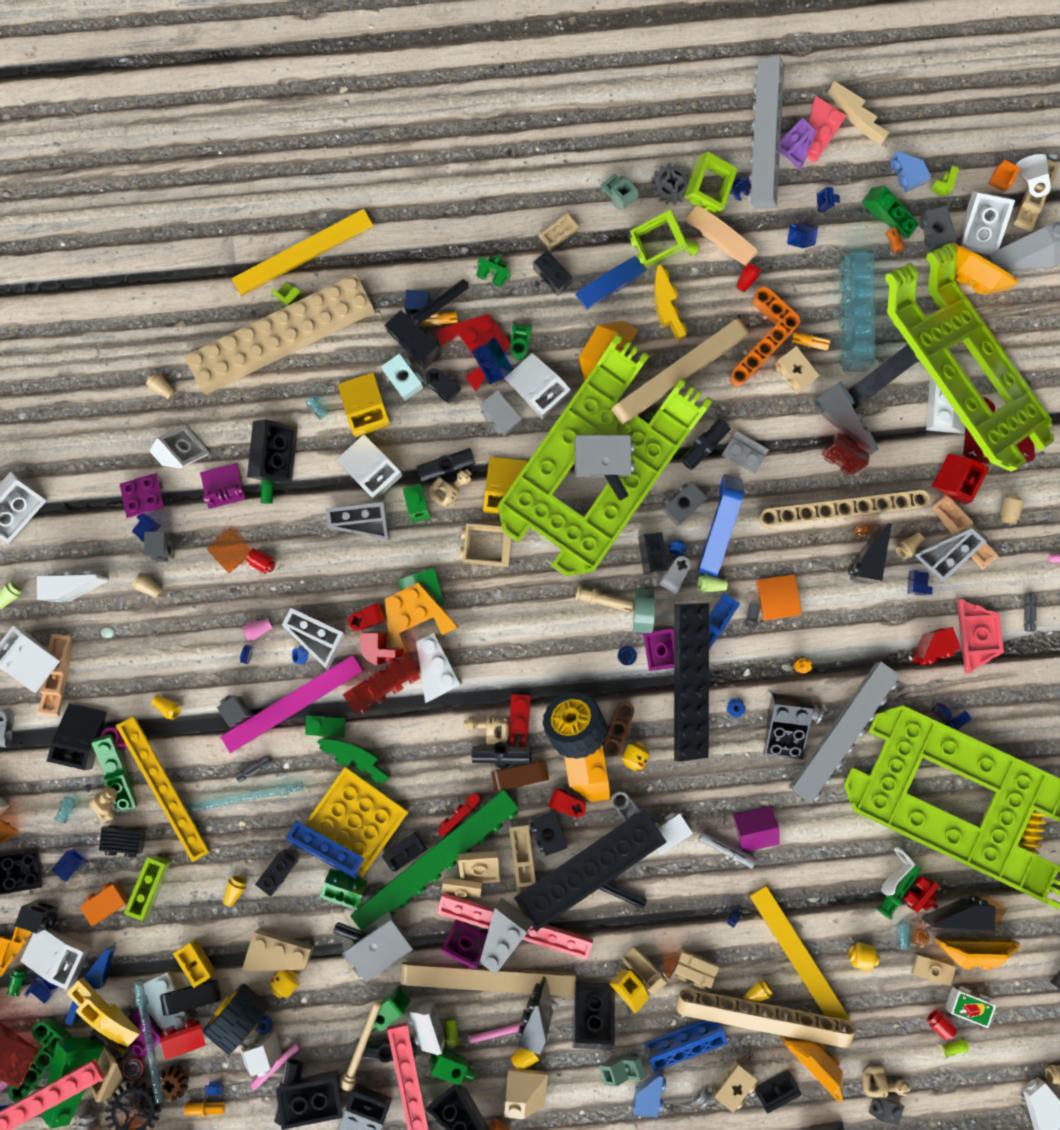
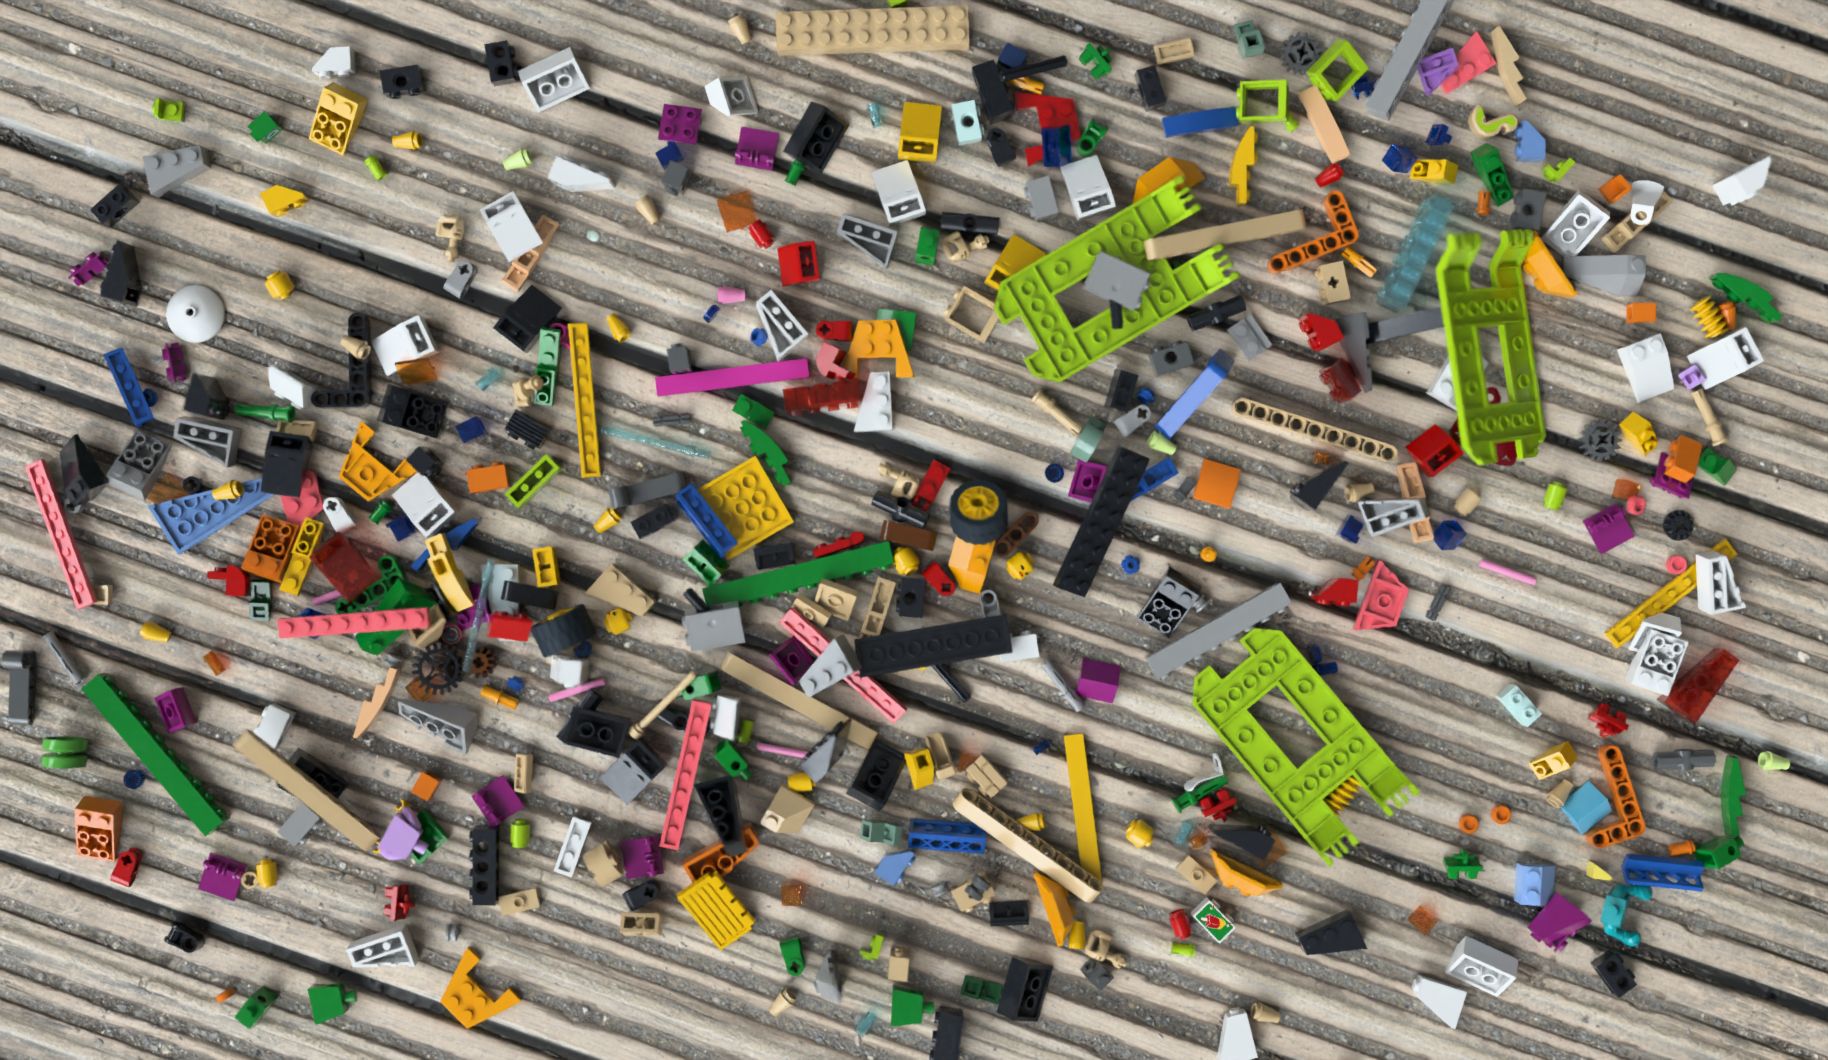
camera: 25 degrees right, 5 degrees up
none -> dark grey beam [608,472,687,510]
none -> red slope [777,241,820,287]
none -> yellow head [893,546,920,576]
none -> dark grey wheel [964,874,991,901]
none -> yellow cone [1067,921,1086,950]
none -> red slope [1299,313,1344,352]
none -> orange pin [1351,556,1376,581]
none -> yellow slope [1410,159,1458,184]
none -> clear blue panel [1433,520,1467,550]
none -> tan animal [1468,104,1519,139]

